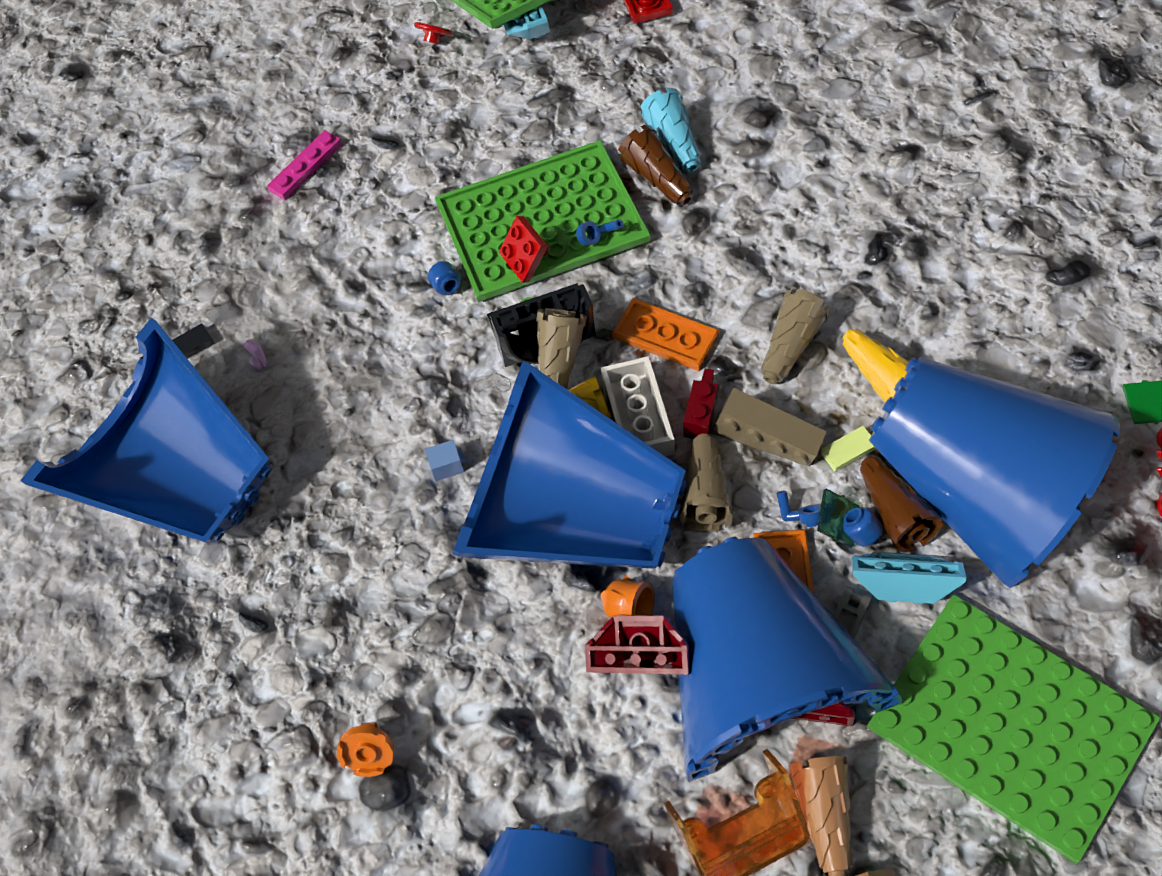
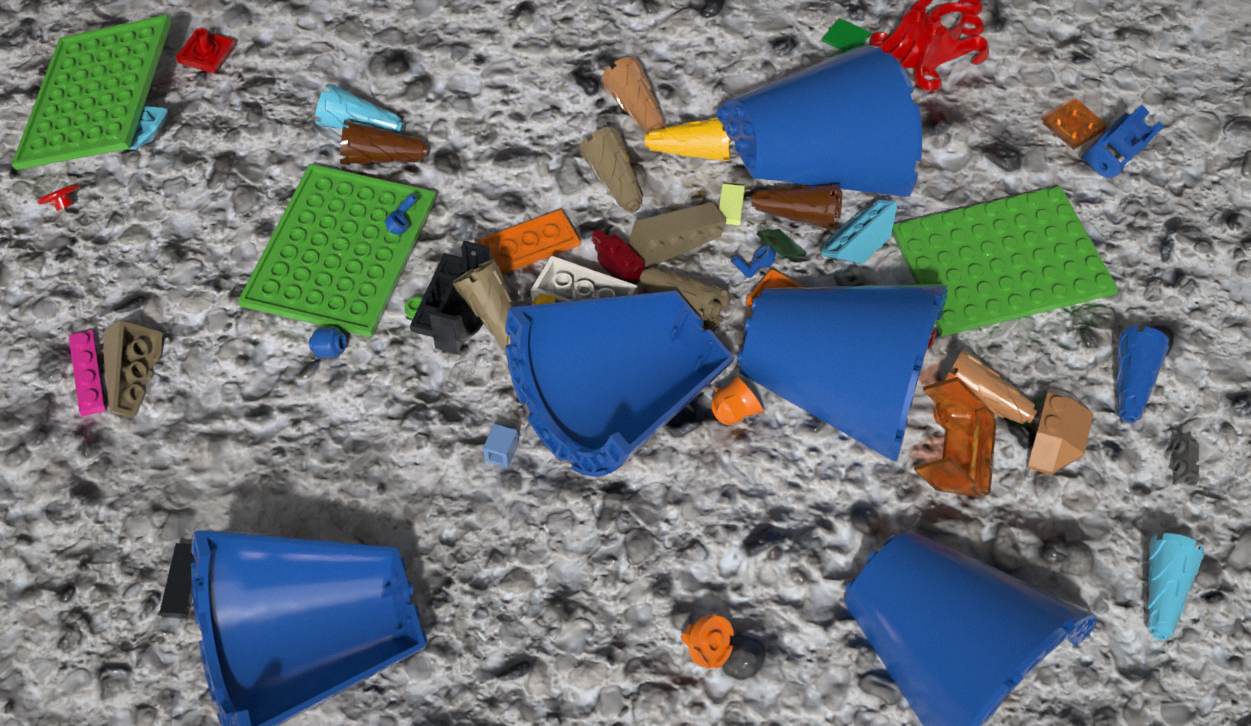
camera: 60 degrees left, 5 degrees down
lavender arm [244,340,267,371] -> none
red plate [499,216,549,283] -> none
dark red wedge [585,615,690,675] -> none
blue head [843,507,883,547] -> none
none -> dark tan wedge [103,320,163,418]
none -> medium nougat cone [601,57,666,134]

